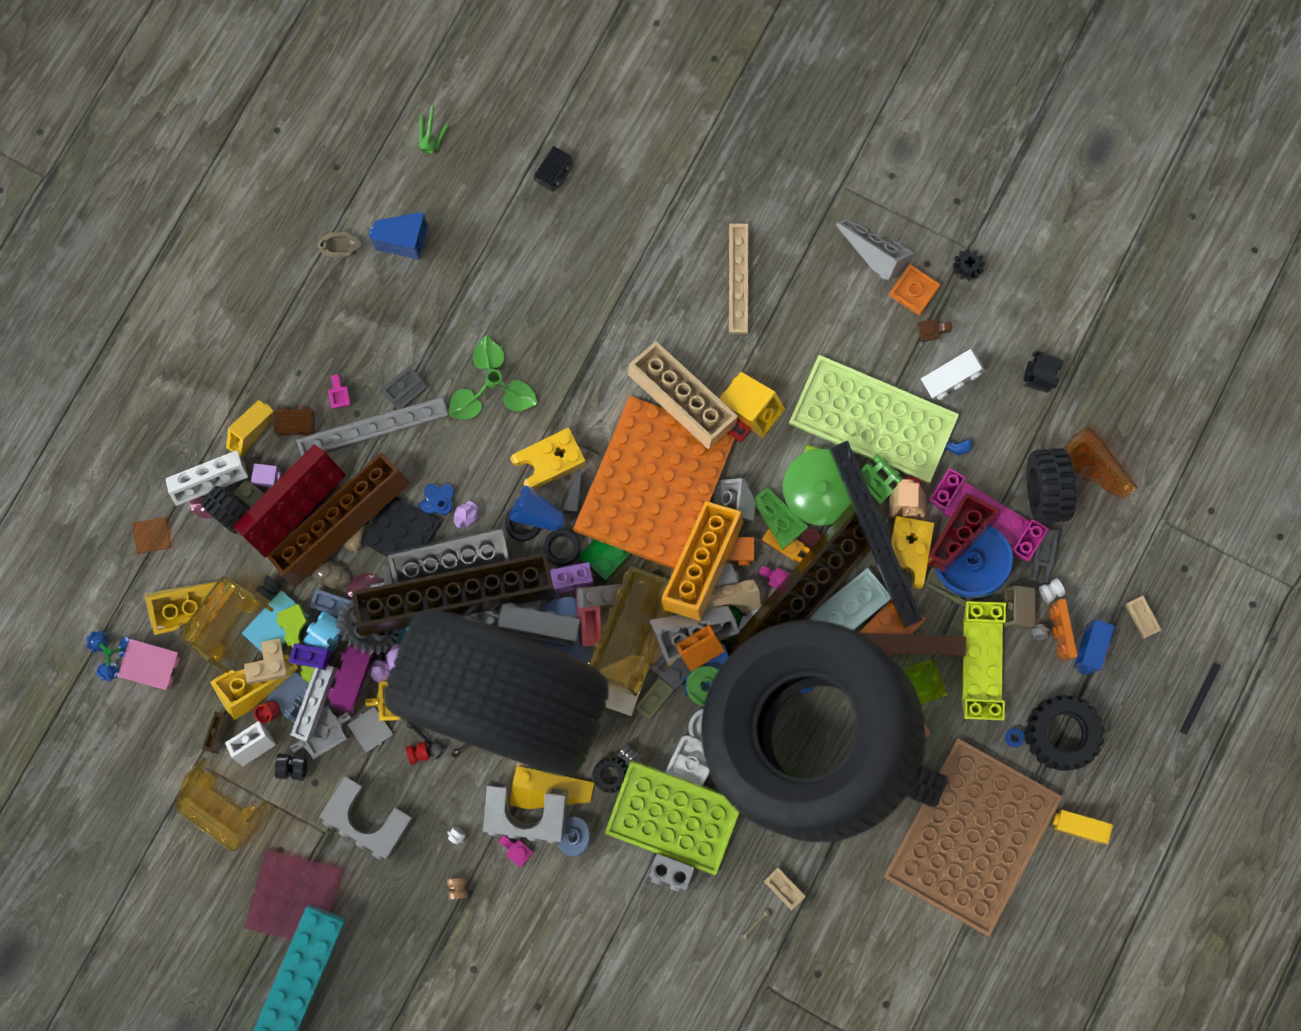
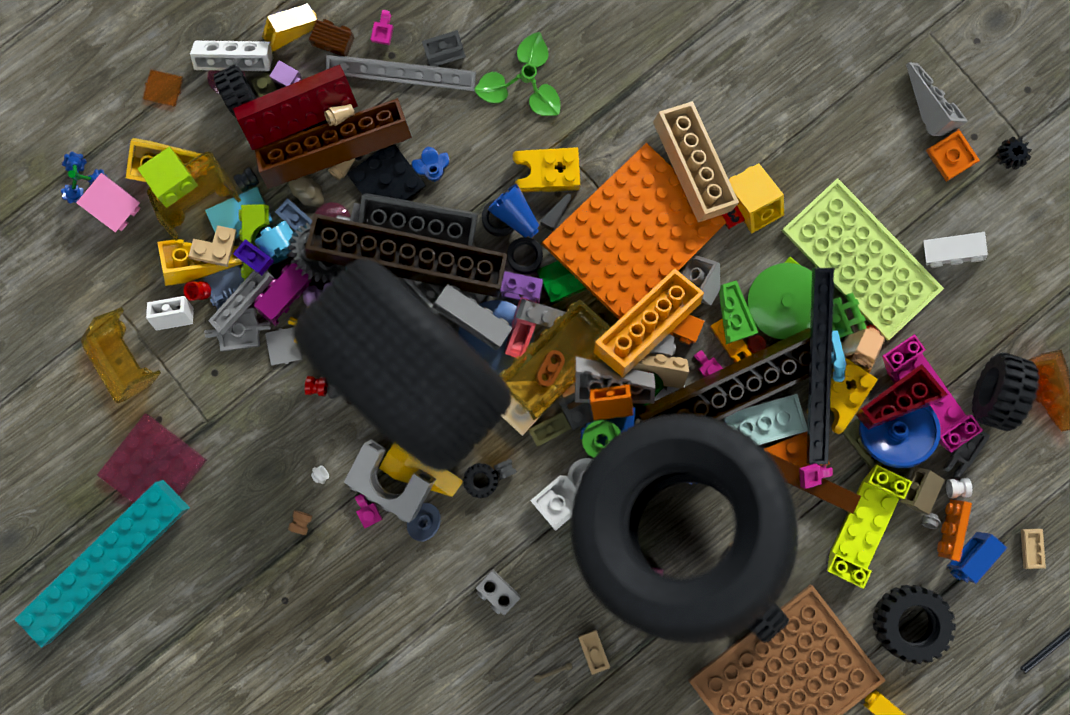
camera: 25 degrees right, 5 degrees up
dark brown plate [202,712,231,754] -> none
black wheel [274,753,308,781] -> none
light grey arch [319,776,414,860] -> none
lavender rock [454,501,480,528] -> none
lime plate [605,760,739,875] -> none
tan plate [729,224,748,334] -> none
clear neon green brick [905,658,947,705] -> none
reddish brown plate [917,319,952,342] -> none
blue arm [945,439,973,456] -> none
blue plate [1005,728,1025,748] -> none
black brick [1023,350,1063,393] -> none
none -> lime brick [137,146,199,208]
none -> tan cone [324,104,355,126]
none -> dark orange plate [535,350,565,387]
none -> dark pink plate [799,464,833,489]
none -> medium azure plate [831,331,846,382]

